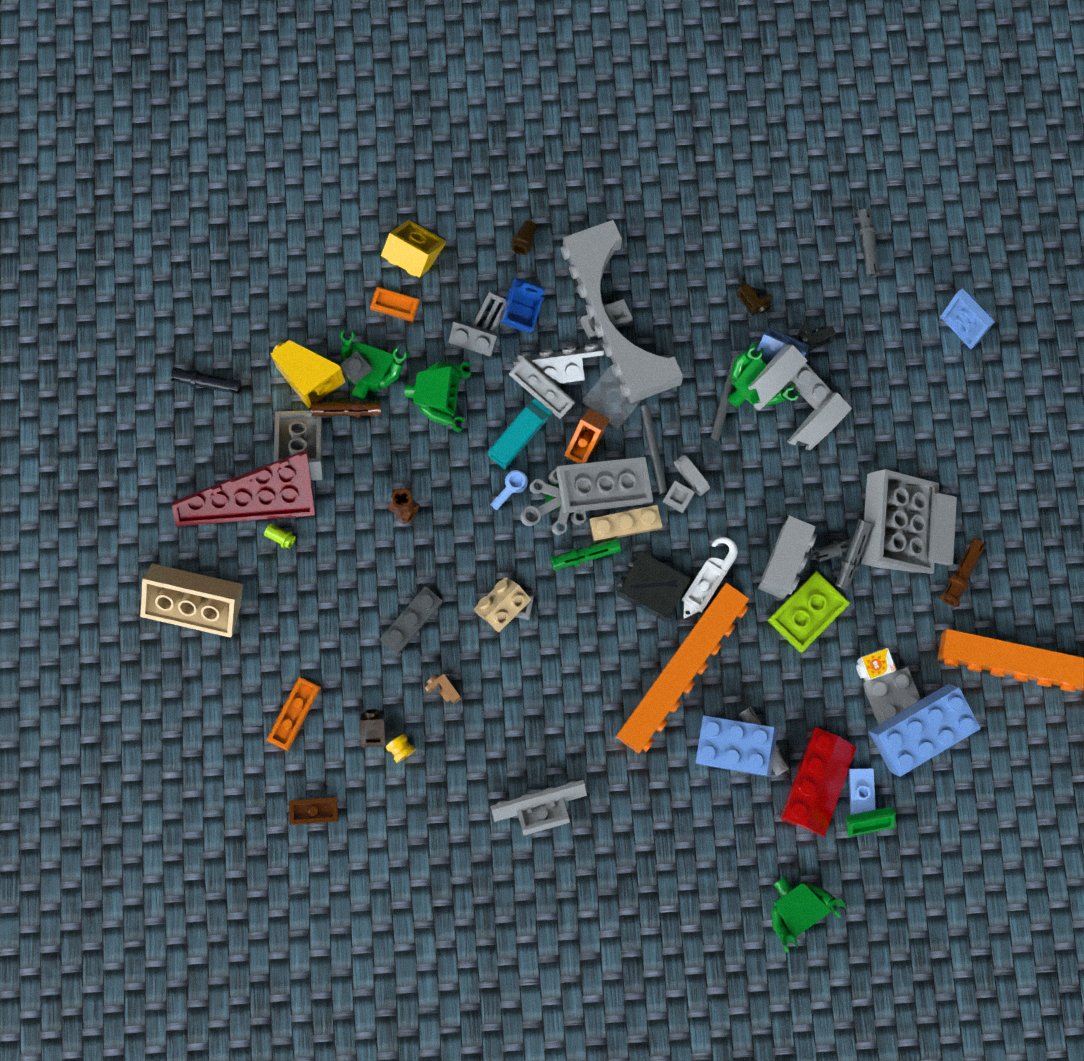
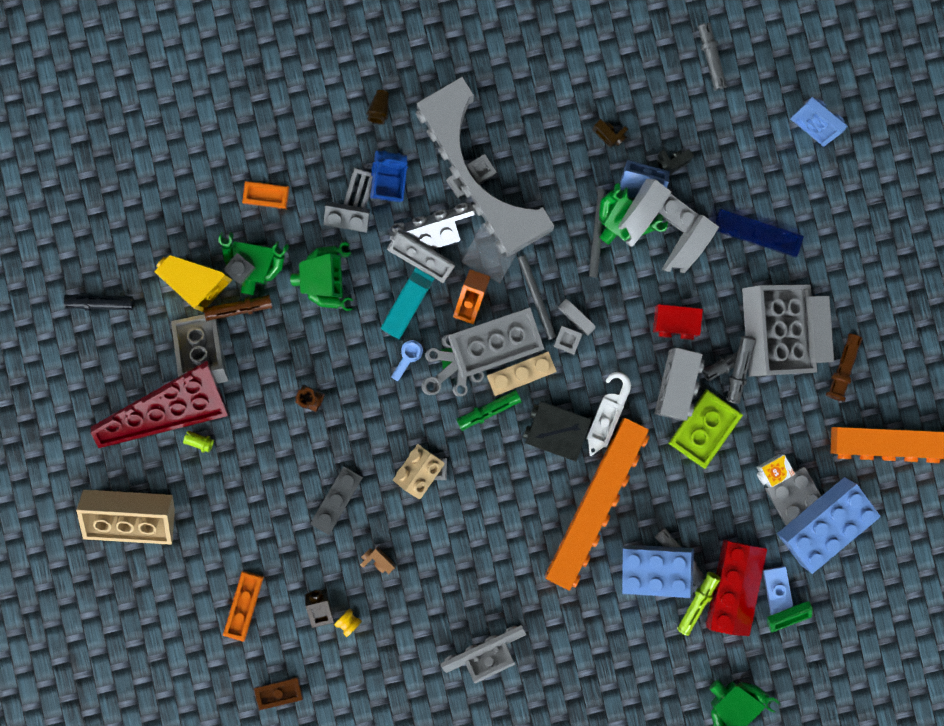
camera: 15 degrees left, 10 degrees up
yellow slope [381,219,446,278] -> none
none -> red brick [653,304,703,340]
none -> lime pin [677,572,721,636]
none -> clear blue tile [715,209,804,258]

